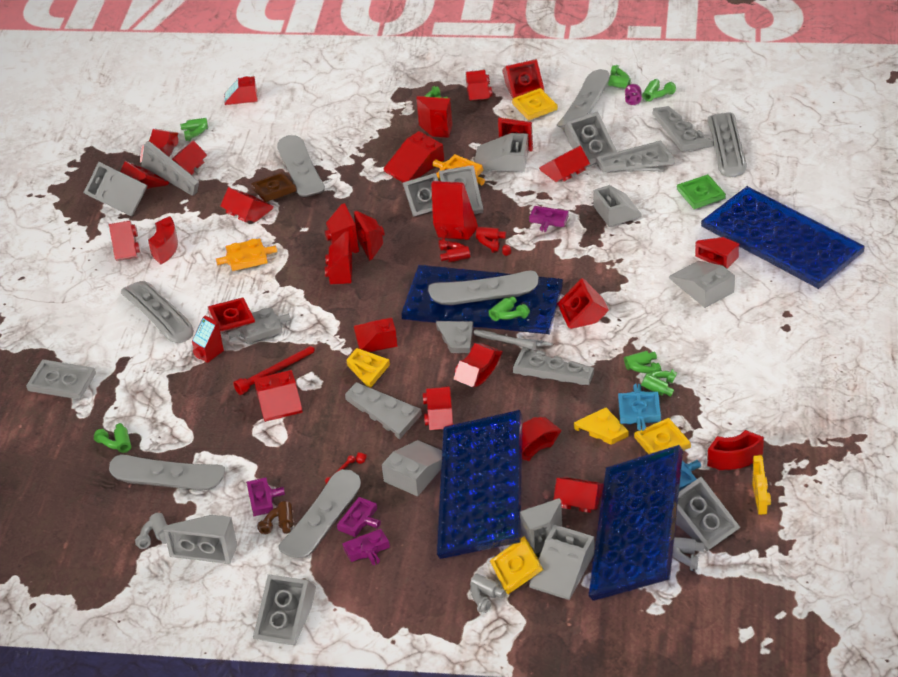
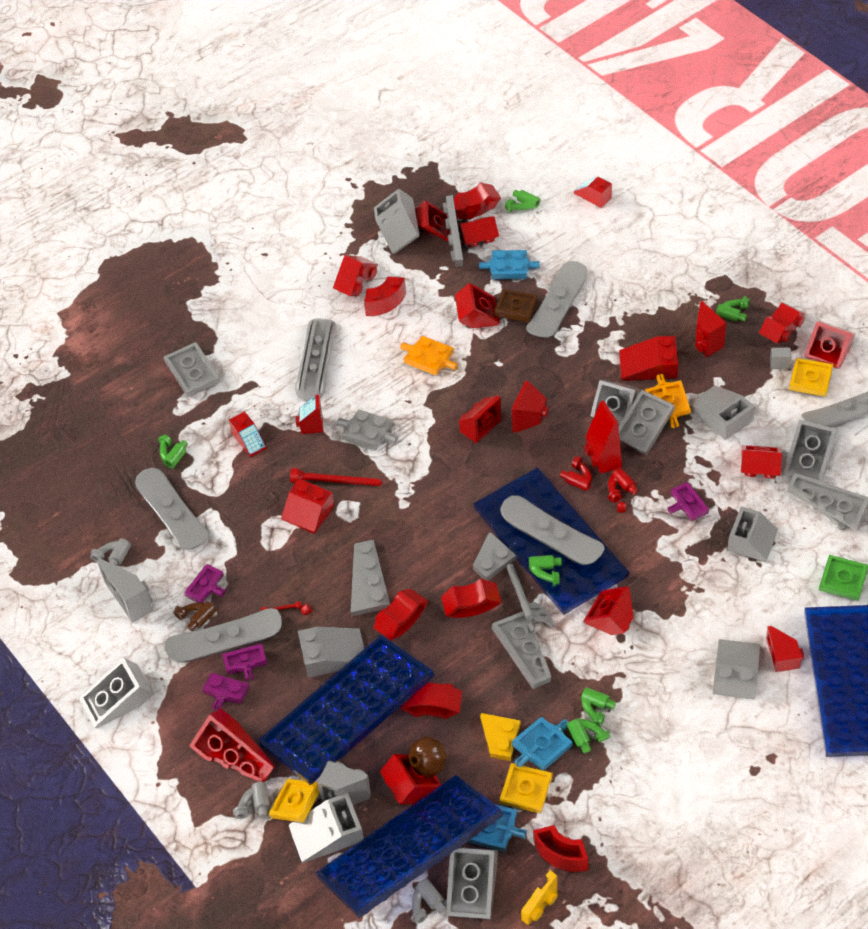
camera: 45 degrees right, 10 degrees up
red slope [207,297,255,333] -> none
red slope [325,203,359,253] -> none
yellow wing [346,348,390,388] -> none
red slope [354,318,398,352] -> none
red slope [498,118,533,152] -> none
none -> red wedge [189,709,275,782]
none -> slope [229,411,266,458]
none -> reddish brown plant [408,736,447,778]
none -> dark azure plate [479,250,539,279]
none -> light grey piece [770,348,792,369]

